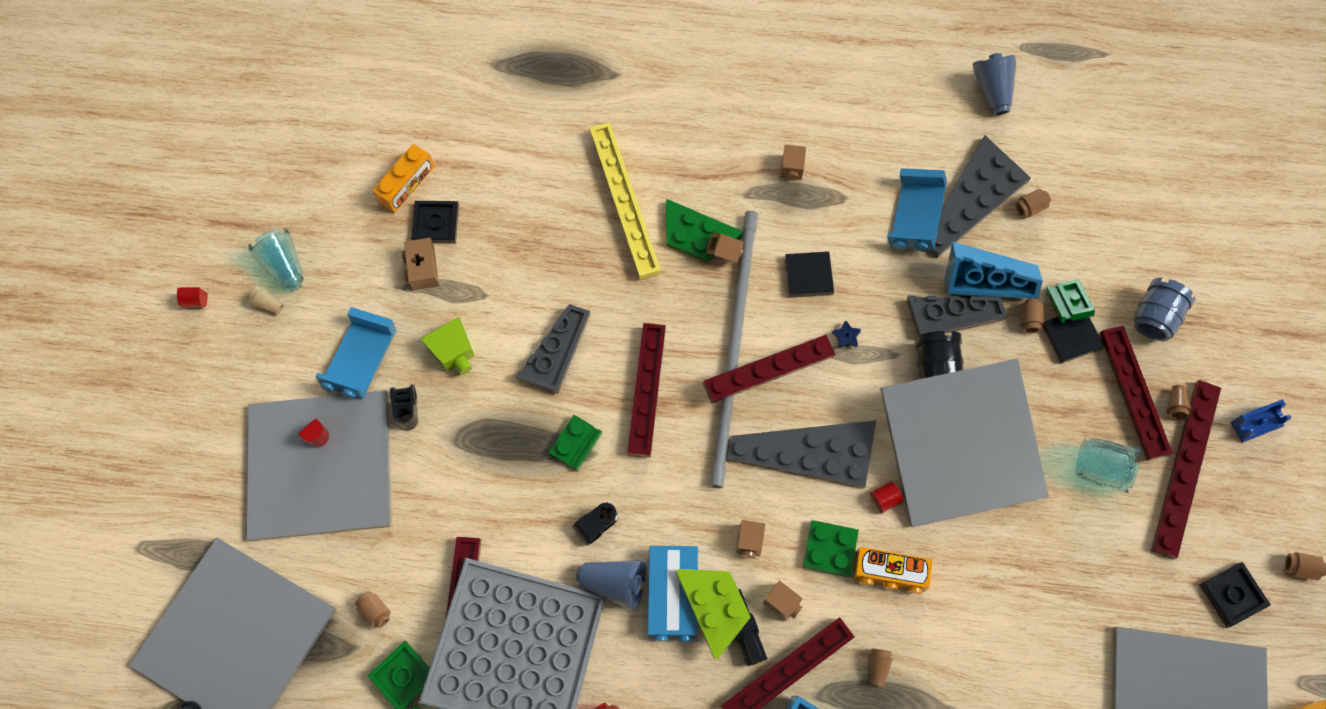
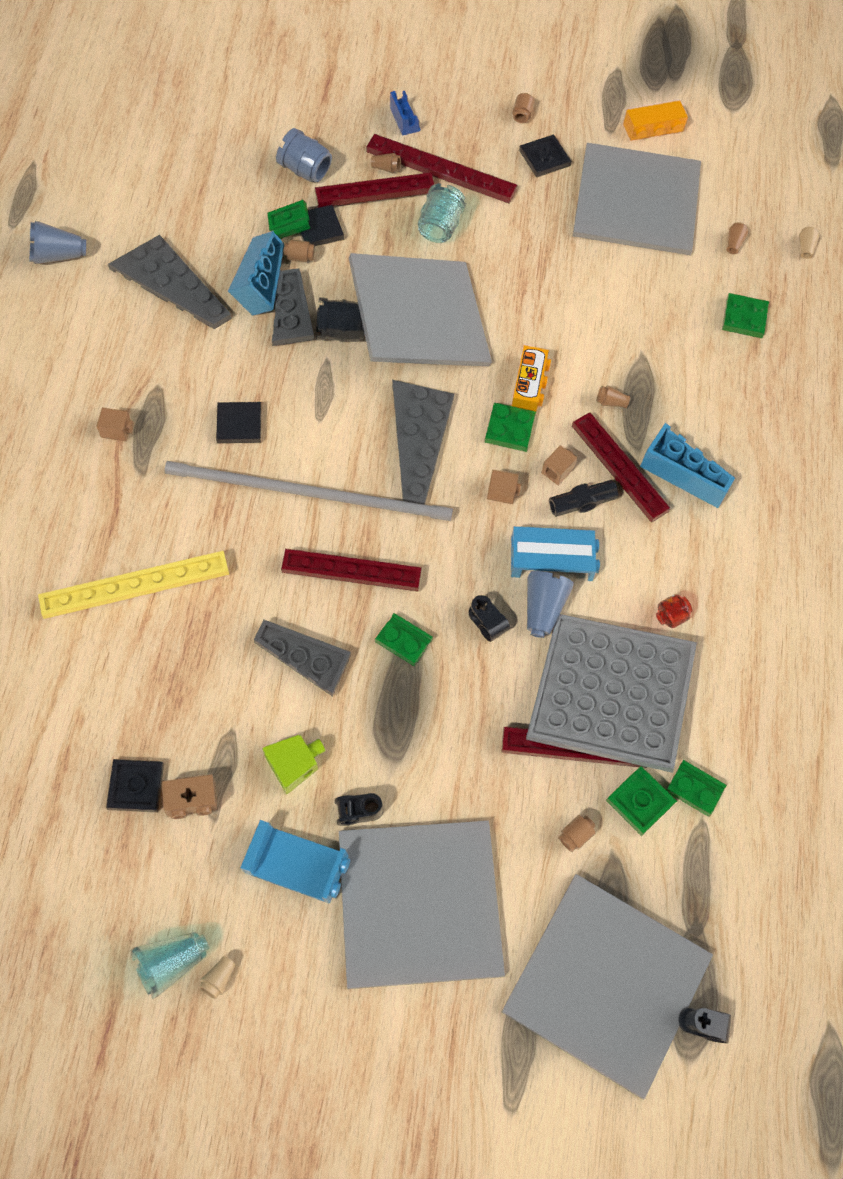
camera: 95 degrees left, 5 degrees down
red brick [177,287,208,308] -> none
red brick [298,418,329,448] -> none
light orange brick [372,143,435,213] -> none
green wing [666,199,743,263] -> none
lime wing [675,569,751,660] -> none
dark red plate [703,335,836,404] -> none
medium nougat brick [706,232,744,263] -> none
dark blue plate [832,321,861,348] -> none
red brick [870,481,903,514] -> none
dark azure panel [887,168,947,252] -> none
medium nougat brick [1016,189,1051,218] -> none

